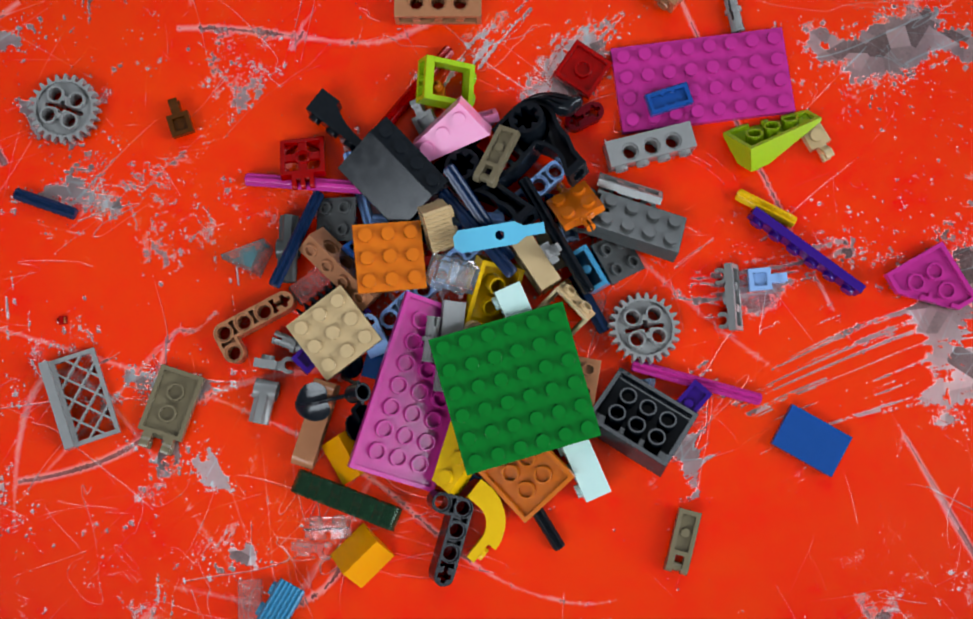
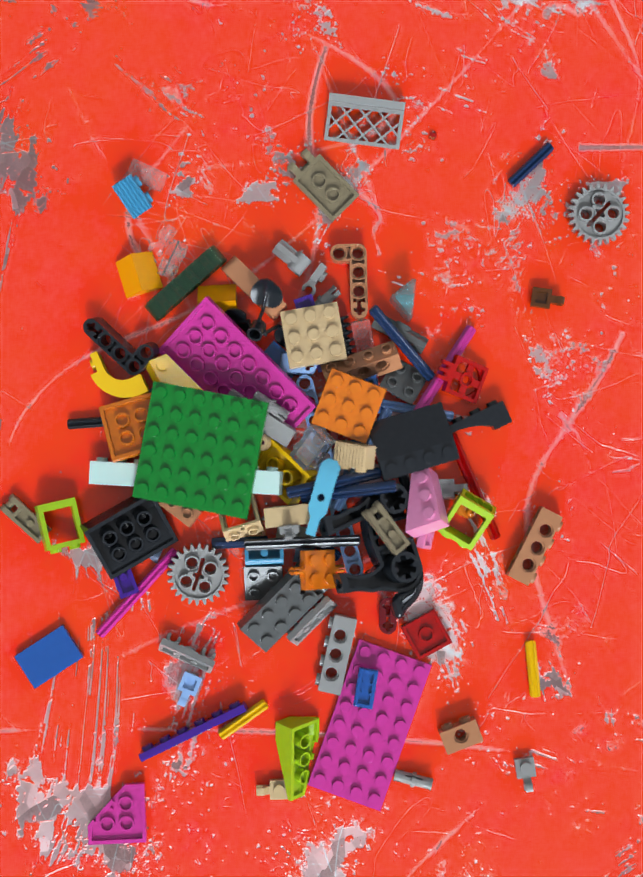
camera: 120 degrees right, 5 degrees up
none -> lime window [34,497,85,554]

